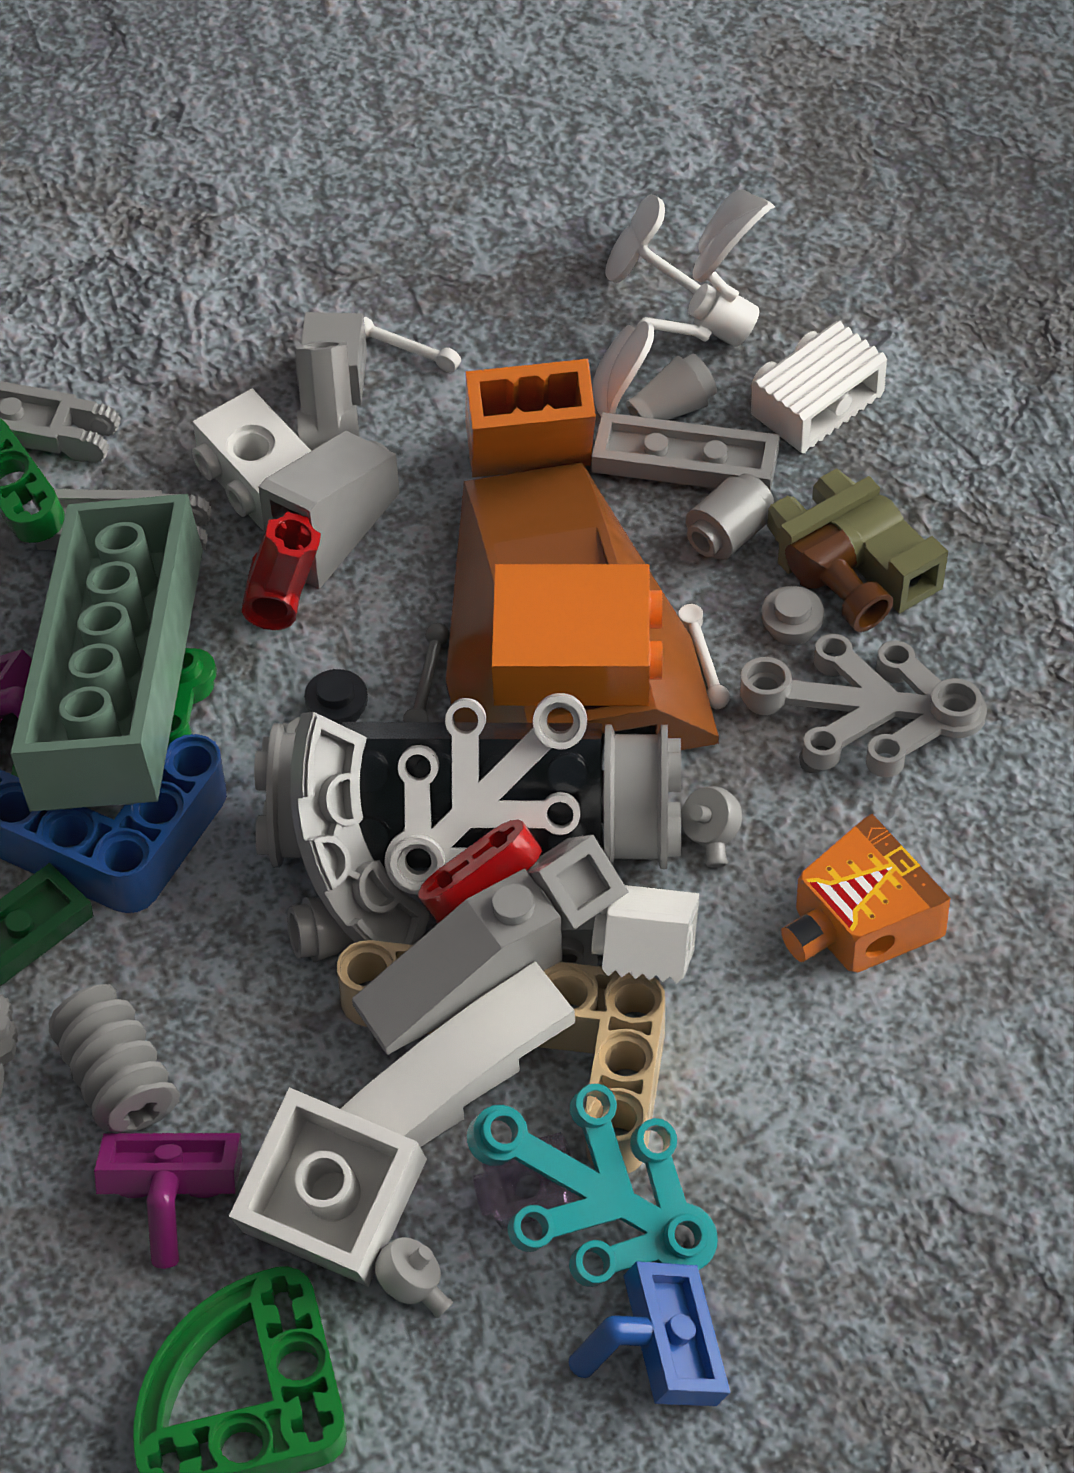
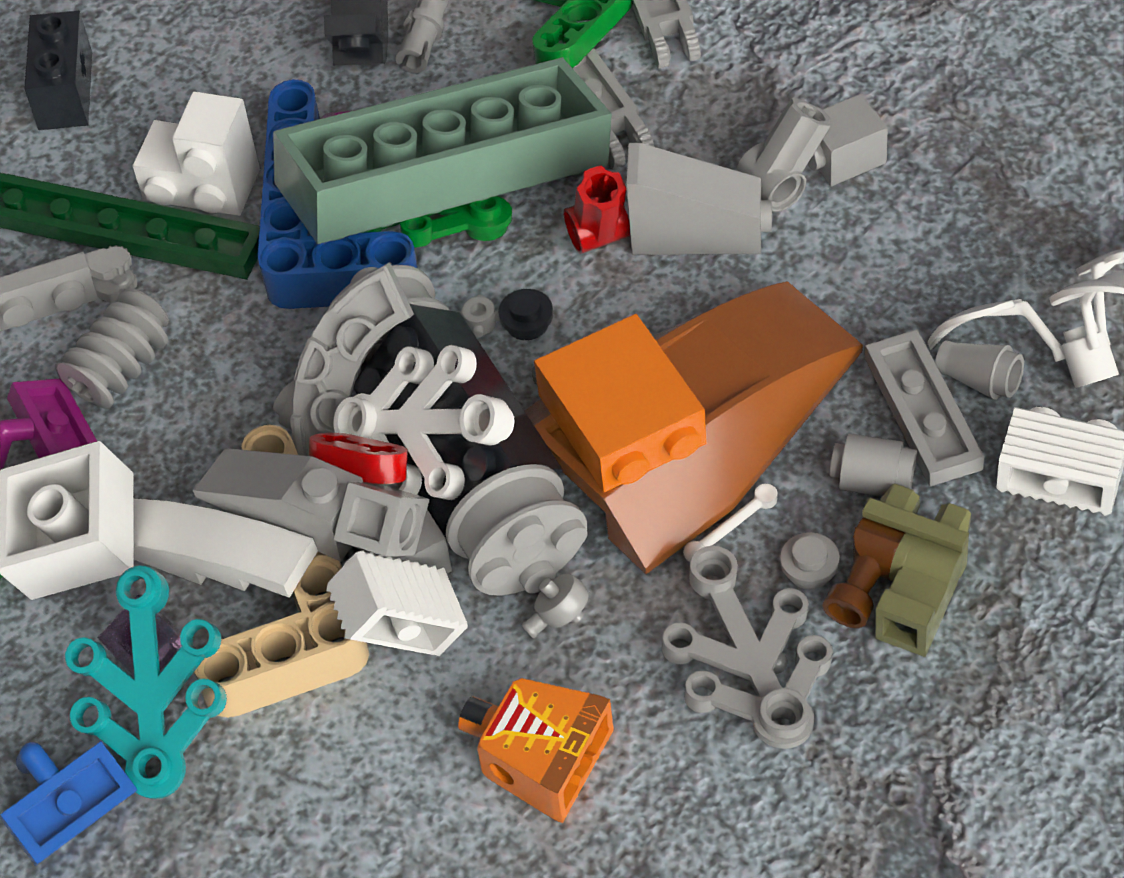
camera: 65 degrees right, 0 degrees up
white brick [192,388,311,533] -> none
white hinge [364,317,461,373] -> none
light grey piece [375,1237,453,1318] -> none
orange brick [465,359,596,478] -> none

